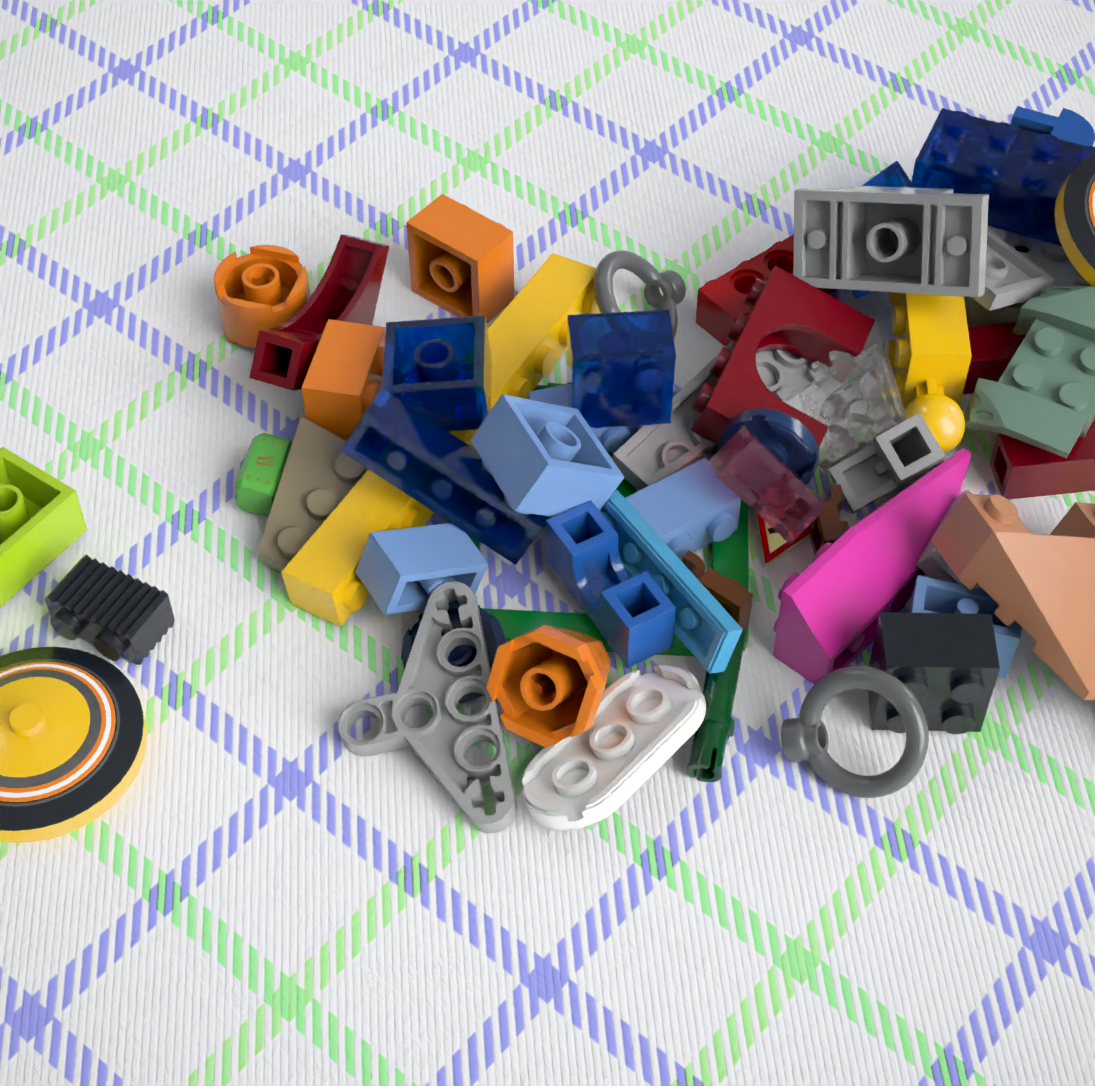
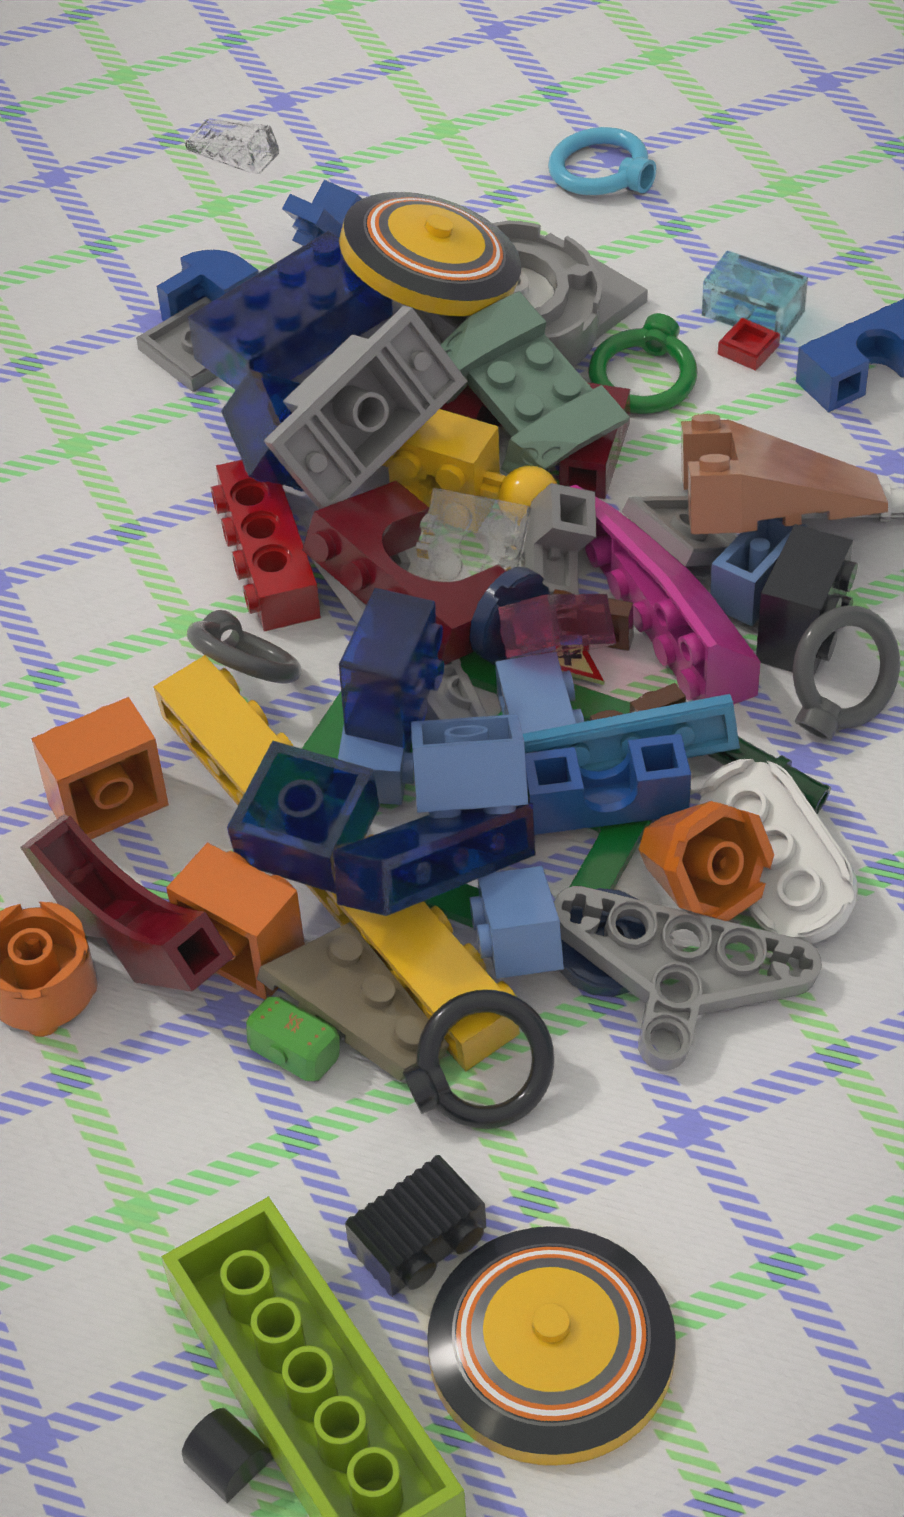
camera: 65 degrees left, 0 degrees up
none -> black piece [402,989,555,1129]

